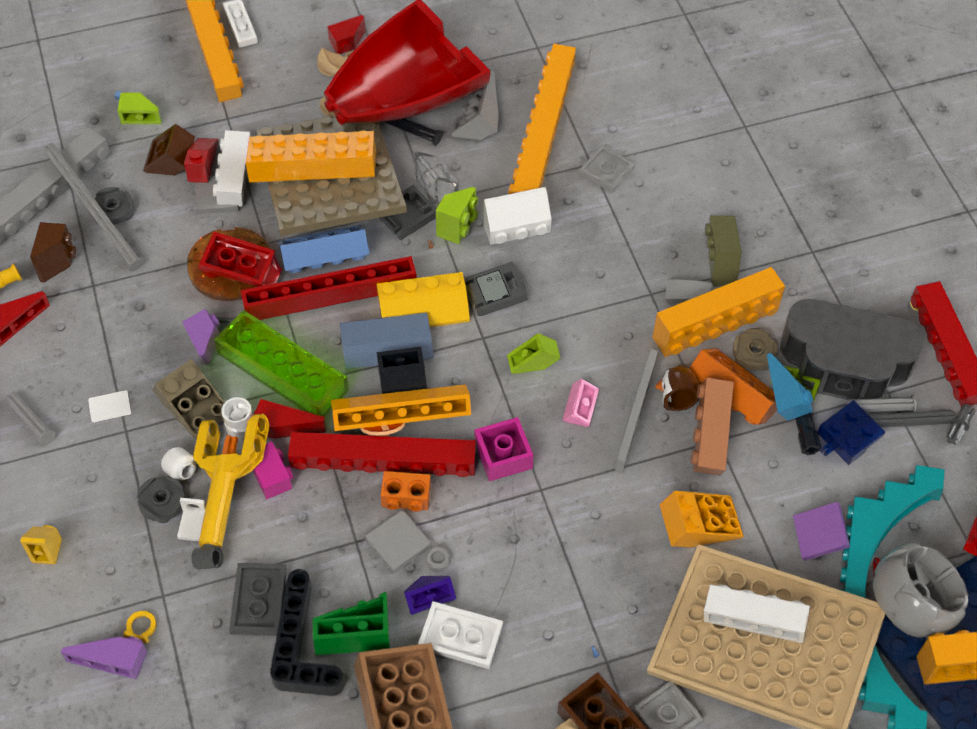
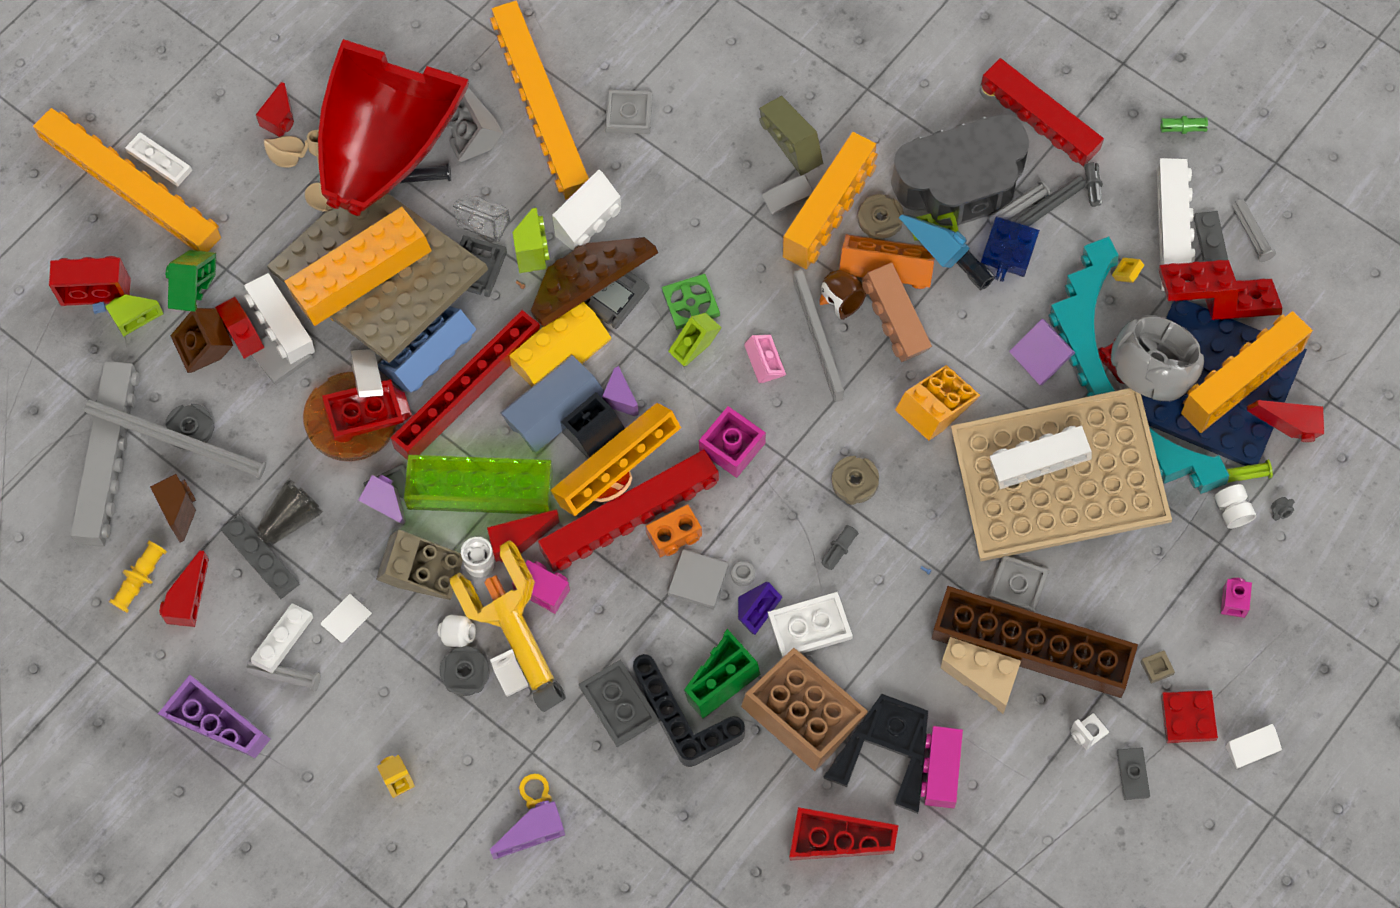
camera: 30 degrees left, 10 degrees up
none -> red brick [49,256,131,306]
none -> green wedge [165,250,216,312]
none -> dark grey plate [221,514,300,600]
none -> white plate [251,603,313,673]
none -> clear smoke cone [257,478,323,544]
none -> white slope [351,349,383,397]
none -> reddish brown plate [530,237,658,327]
none -> medium lavender slope [602,366,639,416]
none -> bright green piece [662,274,720,330]
none -> dark grey axle [821,525,859,570]
none -> dark tan plate [832,456,879,505]
none -> yellow plate [1112,258,1144,283]

